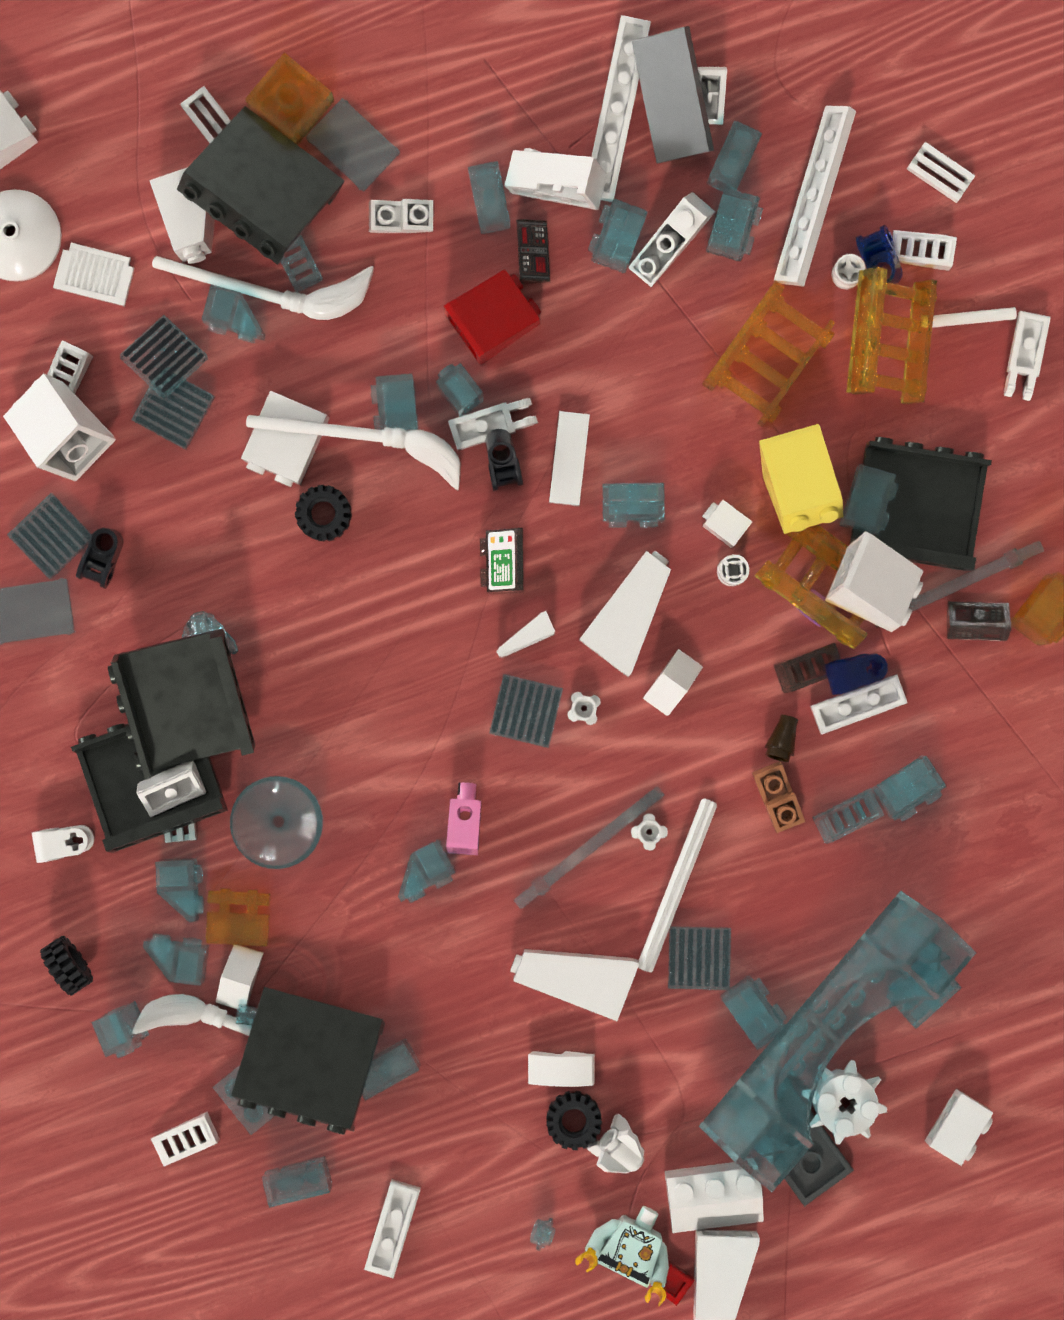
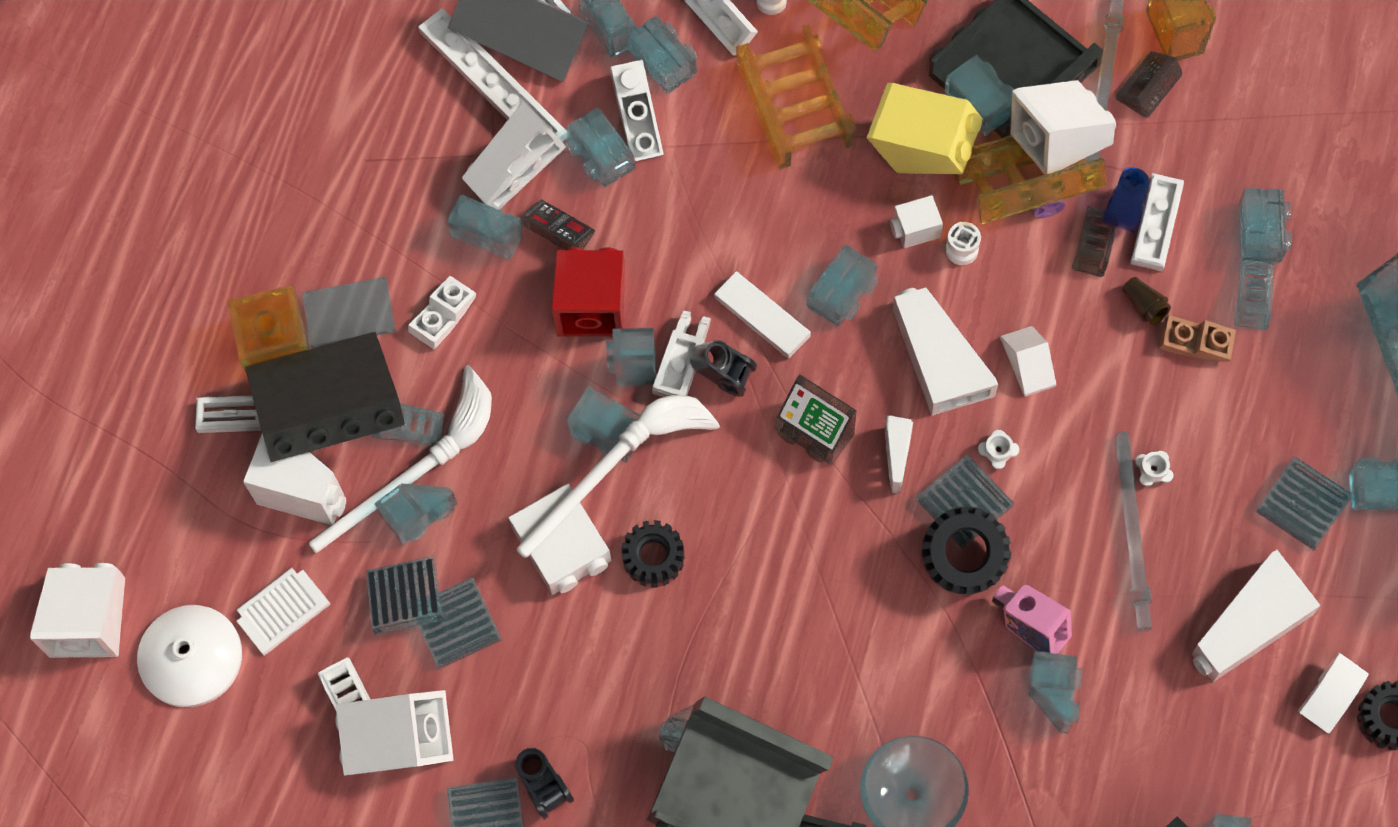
camera: 45 degrees left, 20 degrees down
white axle [638,798,717,972] -> none
none -> black tyre [921,506,1011,594]

